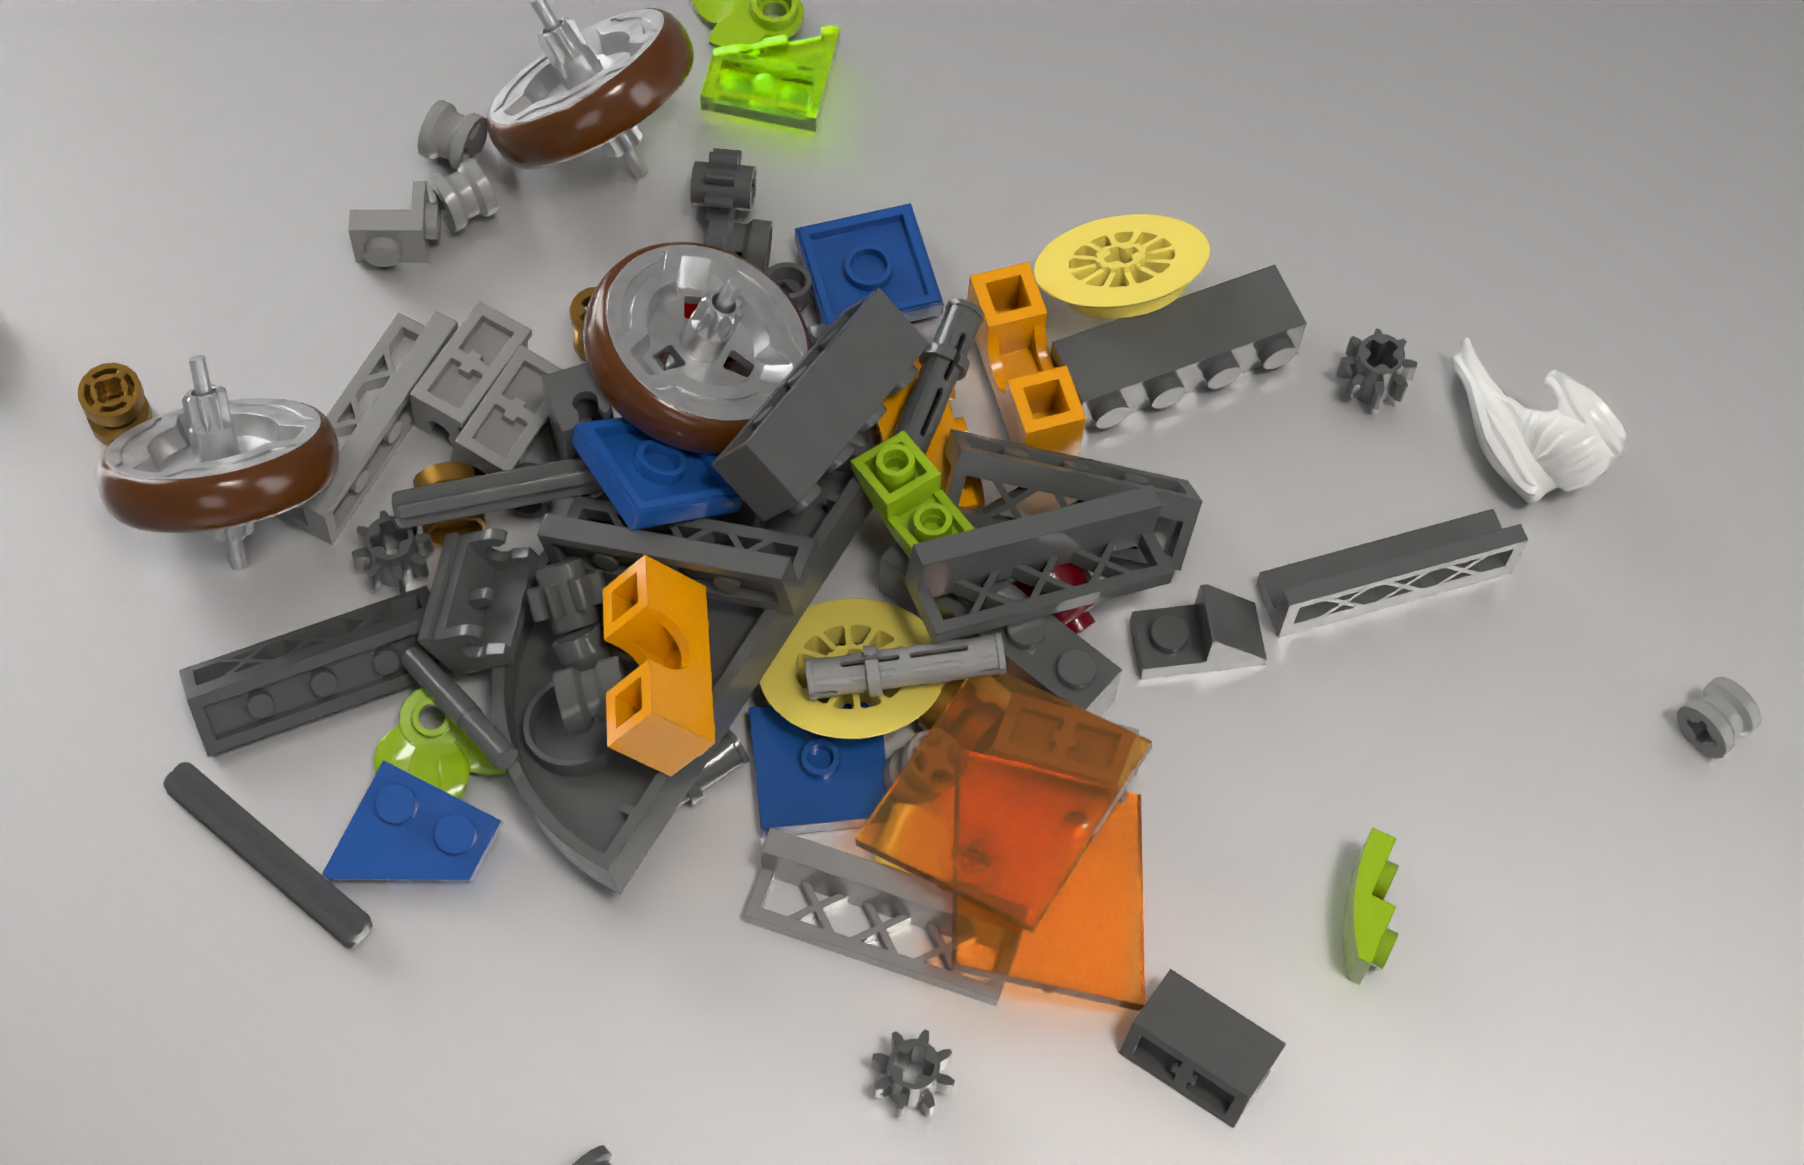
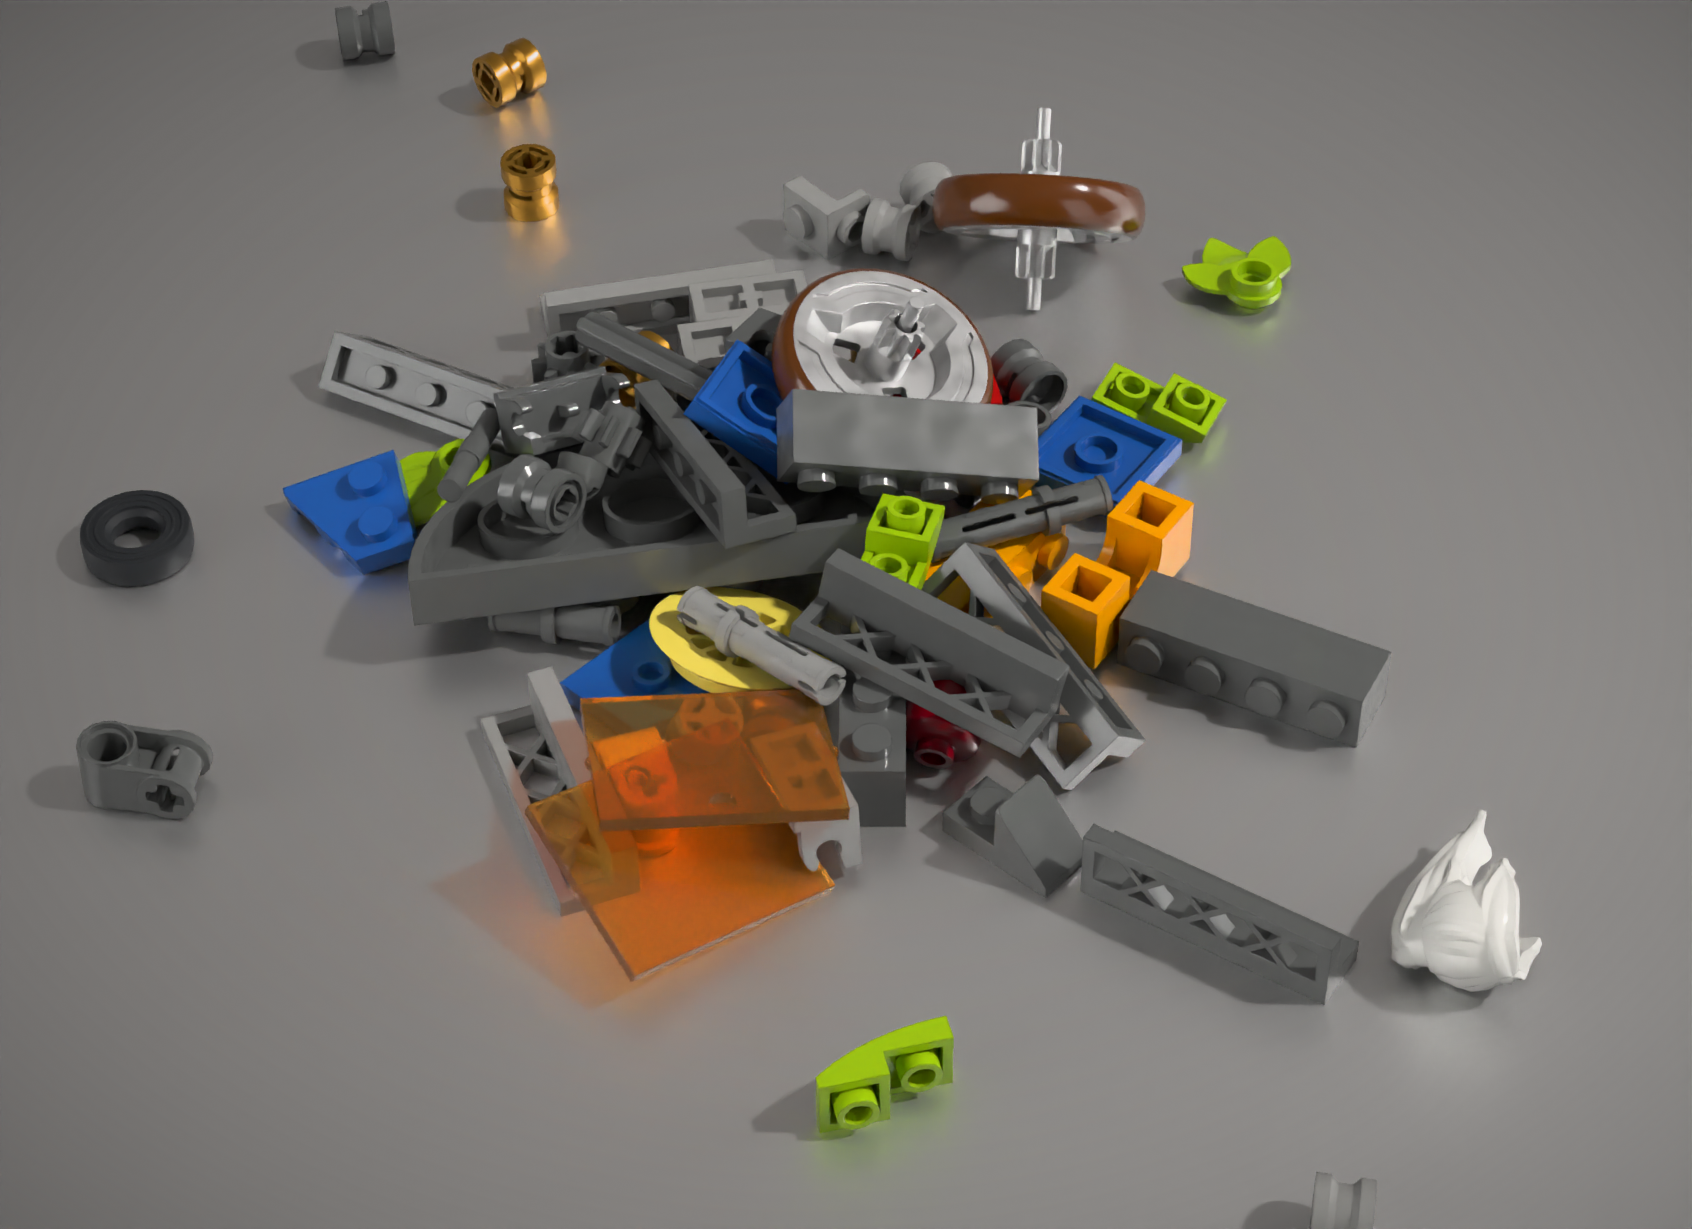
camera: 55 degrees right, 20 degrees down
wheel [96,355,340,570] -> none
dark grey axle [163,762,373,948] -> none
light orange arch [602,555,715,777] -> none
dark grey gear [690,148,757,222] -> none
clear neon green wing [700,25,840,132] -> none
dark grey gear [871,1029,955,1118] -> none
light yellow piece [1034,214,1210,319] -> none
dark grey hinge [1119,969,1286,1128] -> none
dark grey gear [1336,329,1417,410] -> none
none -> black tyre [80,490,194,587]
none -> lime slope [1091,362,1227,443]

